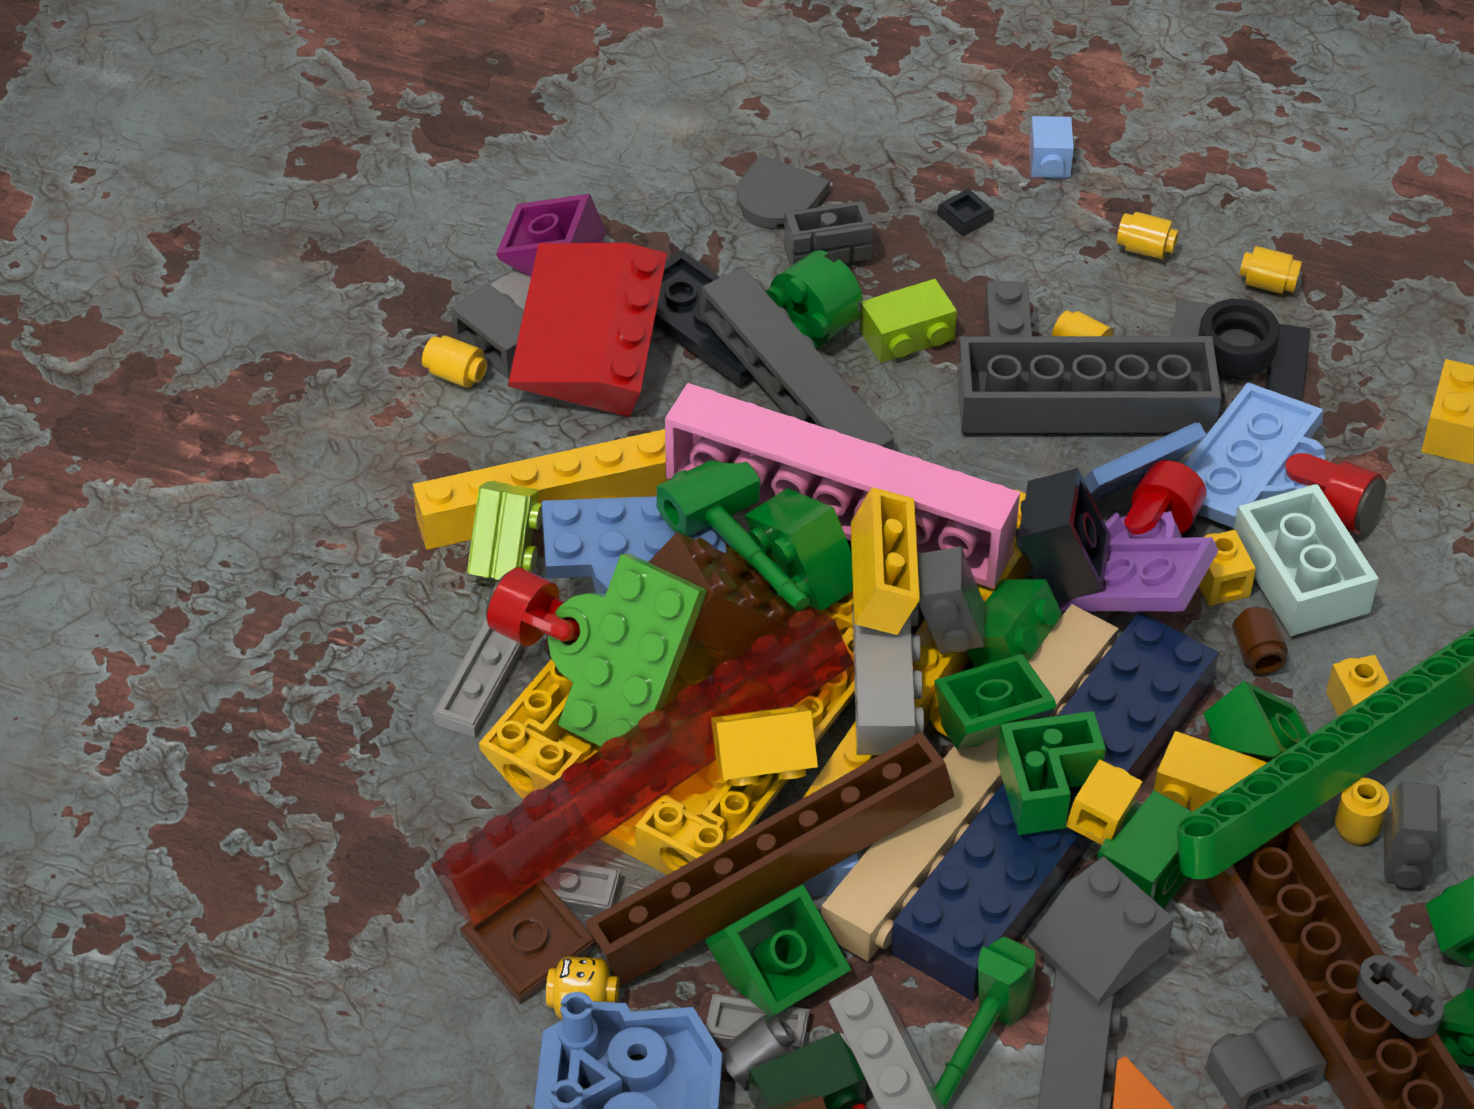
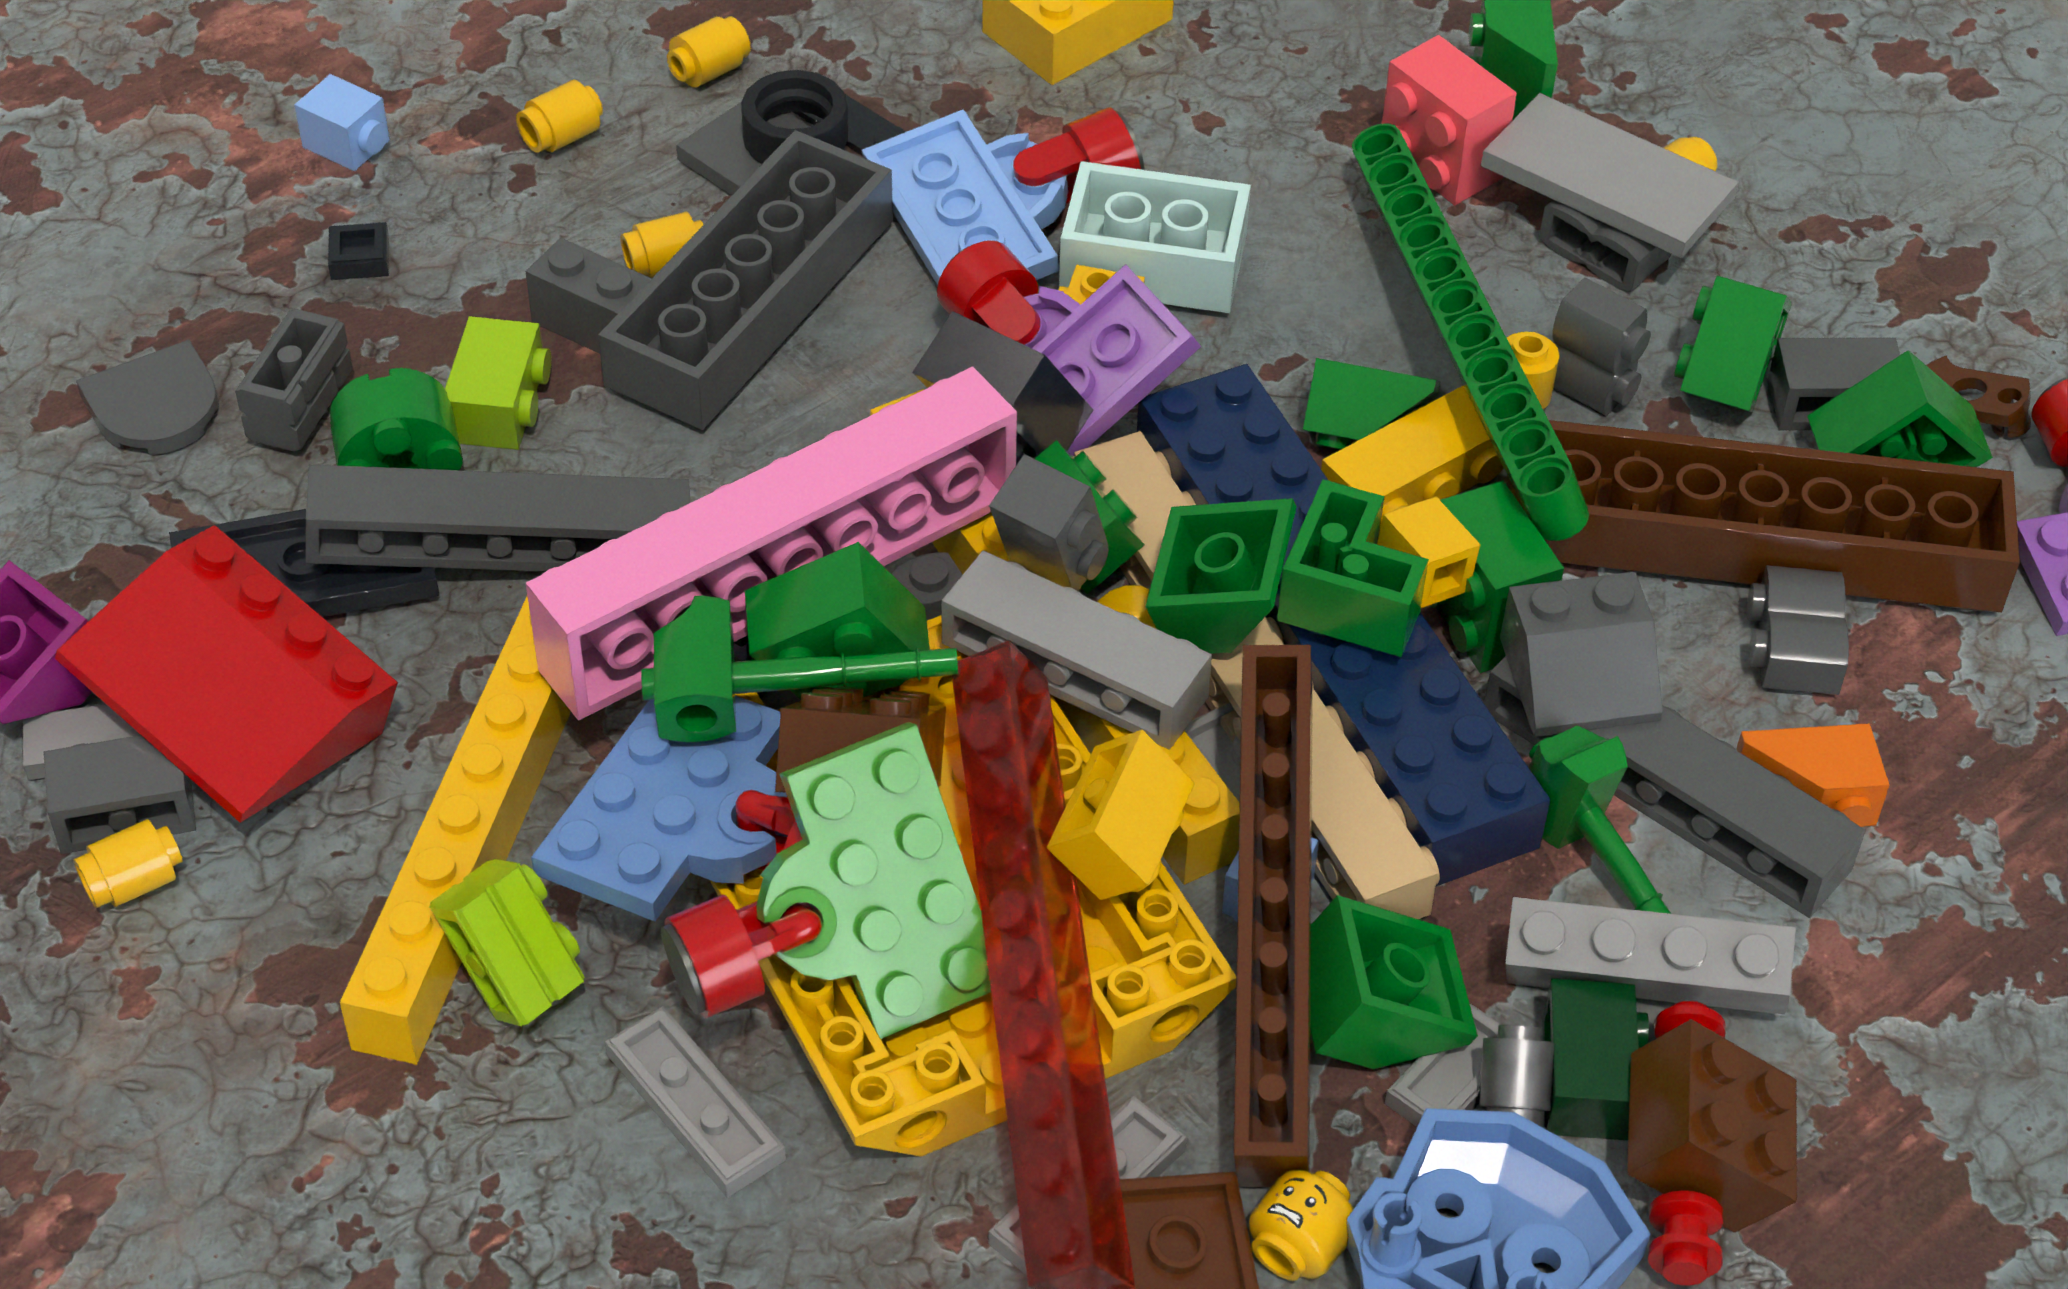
camera: 60 degrees left, 0 degrees up
yellow brick [851,487,920,635] -> none
medium blue tile [1084,422,1207,502] -> none
reddish brown brick [1232,607,1288,675] -> none
yellow brick [1326,655,1390,716] -> none
dark grey beam [1356,955,1444,1039] -> none

